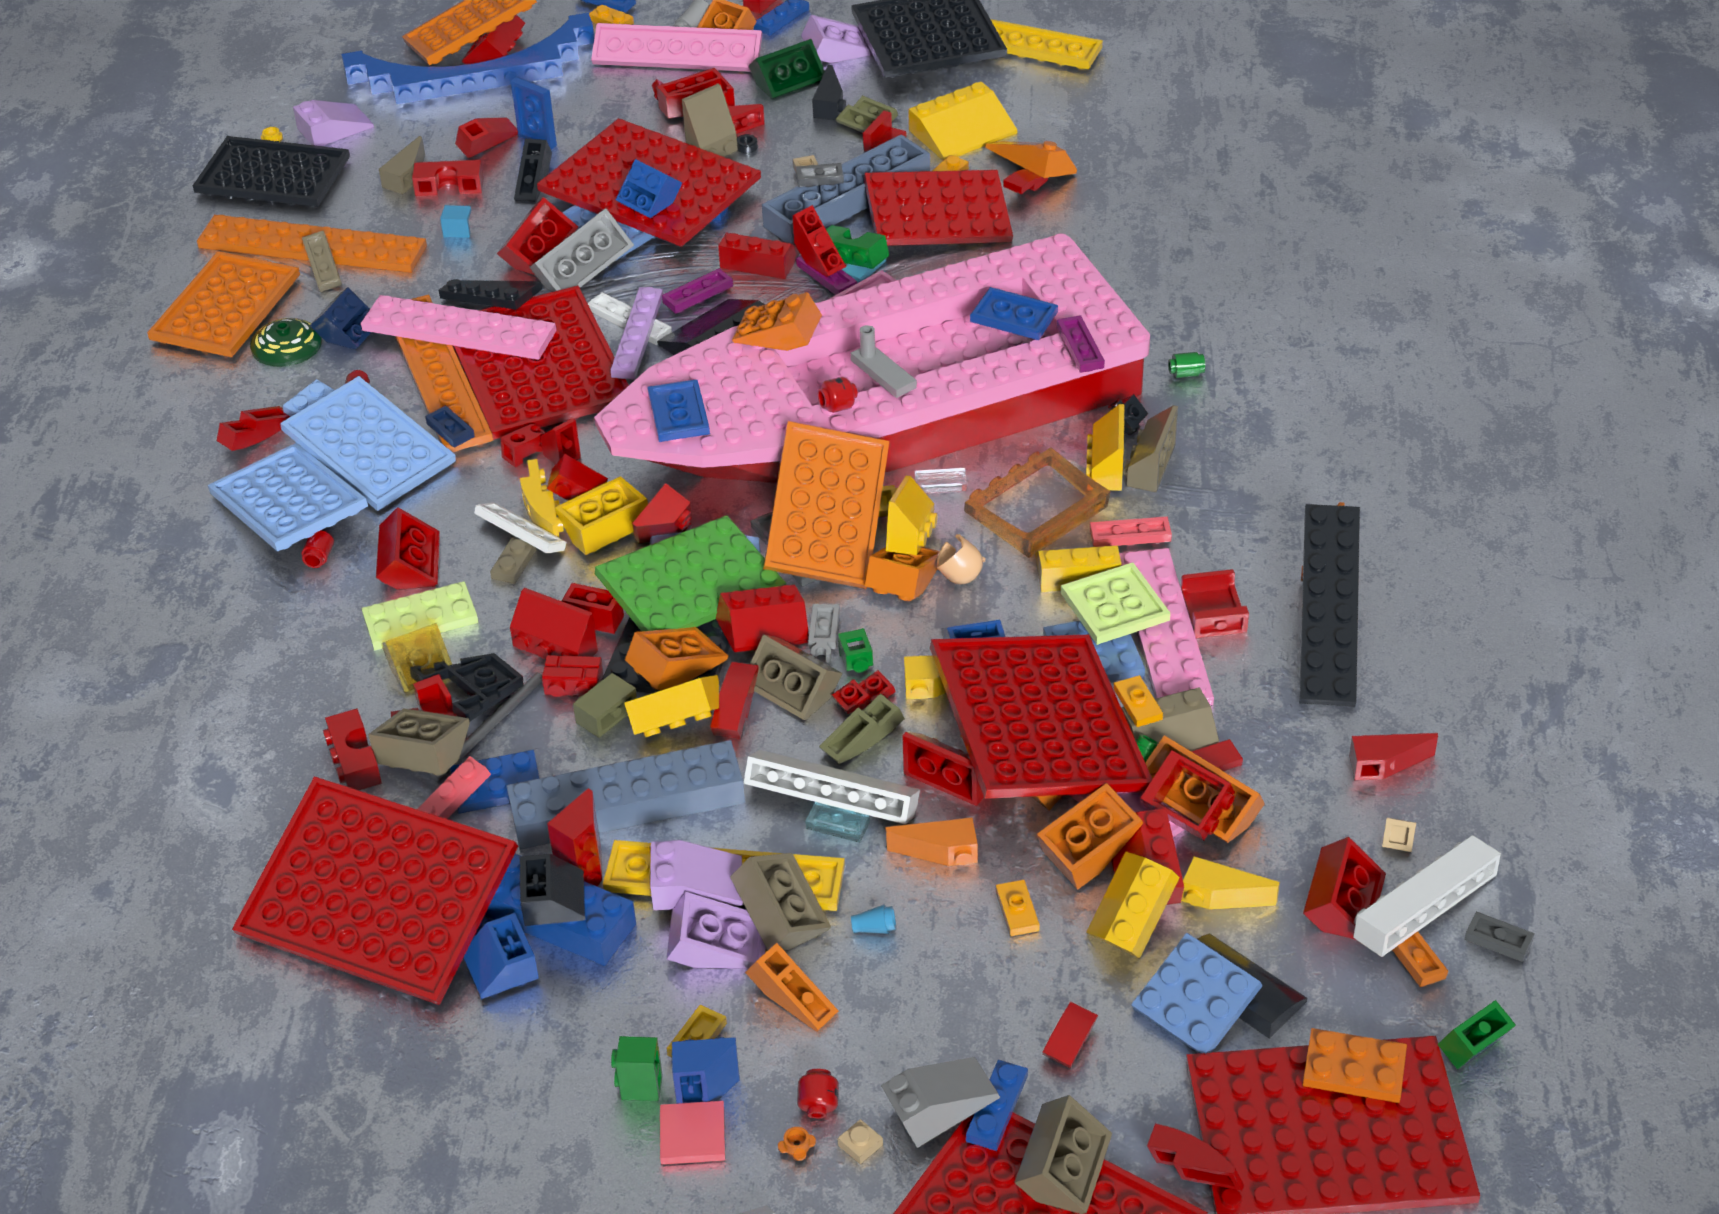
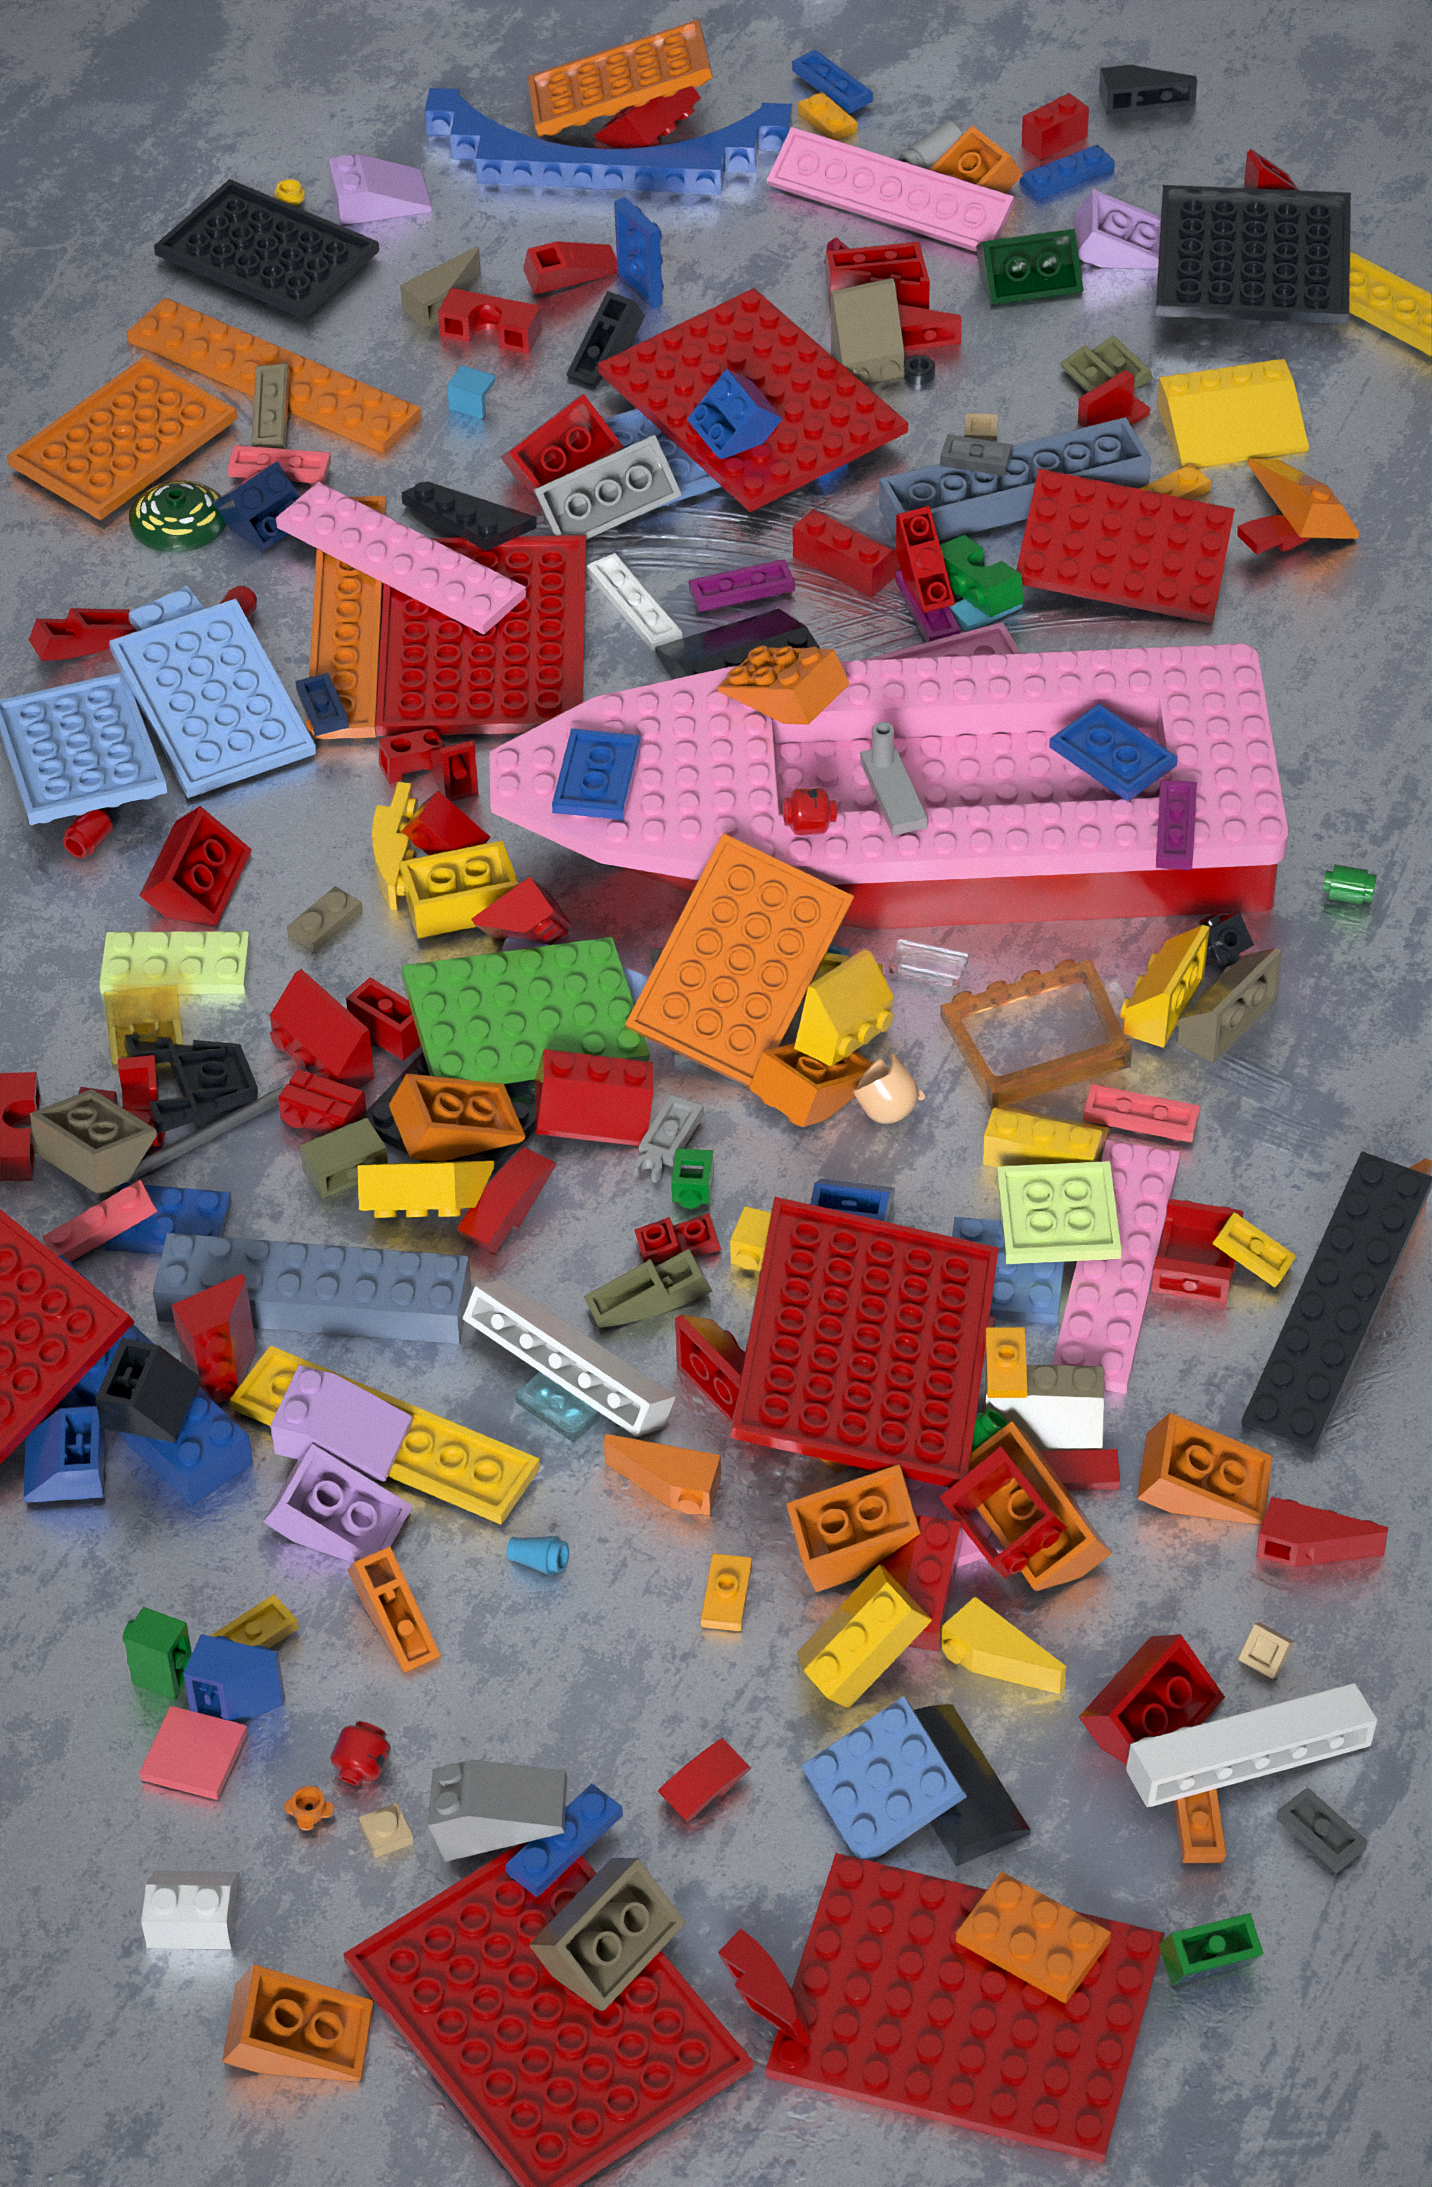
camera: 20 degrees right, 5 degrees up
white tile [474,502,566,553] -> none
lavender plate [611,287,663,380] -> none
dark tan slope [730,853,831,951] -> none
dark tan slope [750,635,843,720] -> none
black slope [812,65,846,120] -> none
none -> coral plate [228,445,331,484]
none -> orange slope [1137,1412,1273,1525]
none -> yellow plate [1212,1212,1297,1288]

